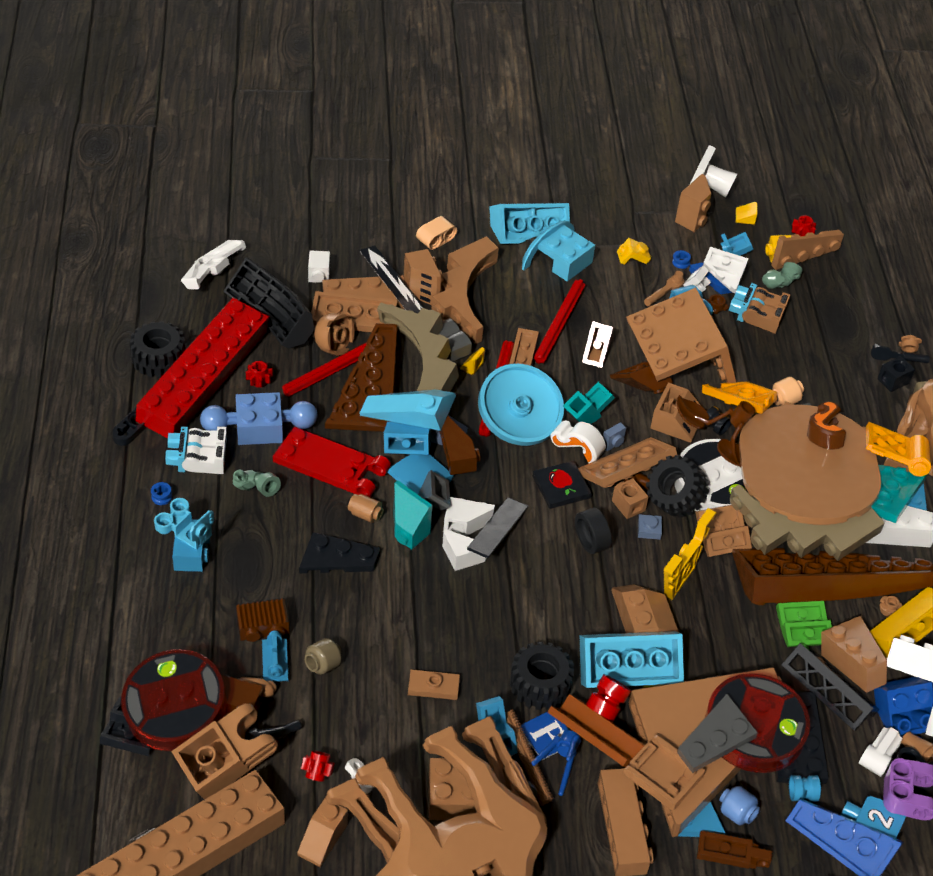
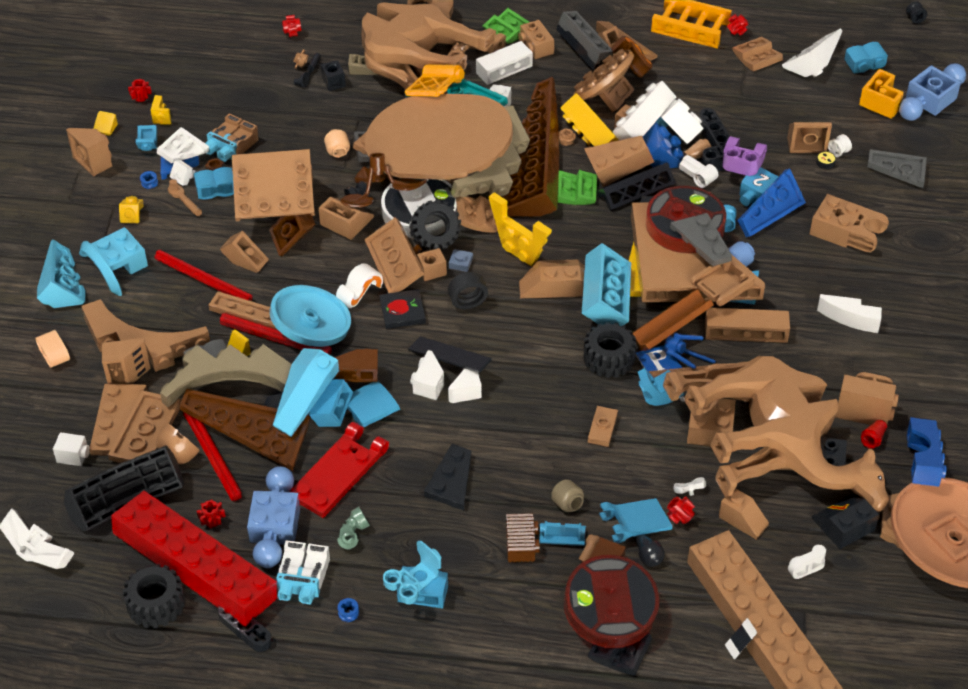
camera: 75 degrees left, 0 degrees up
medium nougat brick [171,704,278,799] -> none
medium nougat brick [348,494,384,523] -> none
black sticker [359,245,424,314] -> none
teal slope [393,480,432,550] -> none
dark grey slope [418,470,451,512] -> none
teal brick [563,382,615,424] -> none
red wheel [586,674,631,721] -> none
sand blue plate [603,422,626,451] -> none
white plant [690,145,737,198] -> none
reddish brown hinge [696,831,772,869] -> none
light orange wing [702,381,777,414] -> none
sand green arm [762,262,803,289] -> none
medium nougat wing [771,230,844,270] -> none
reddish brown animal [807,401,846,450] -> none
none -> dark azure flag [599,498,673,544]

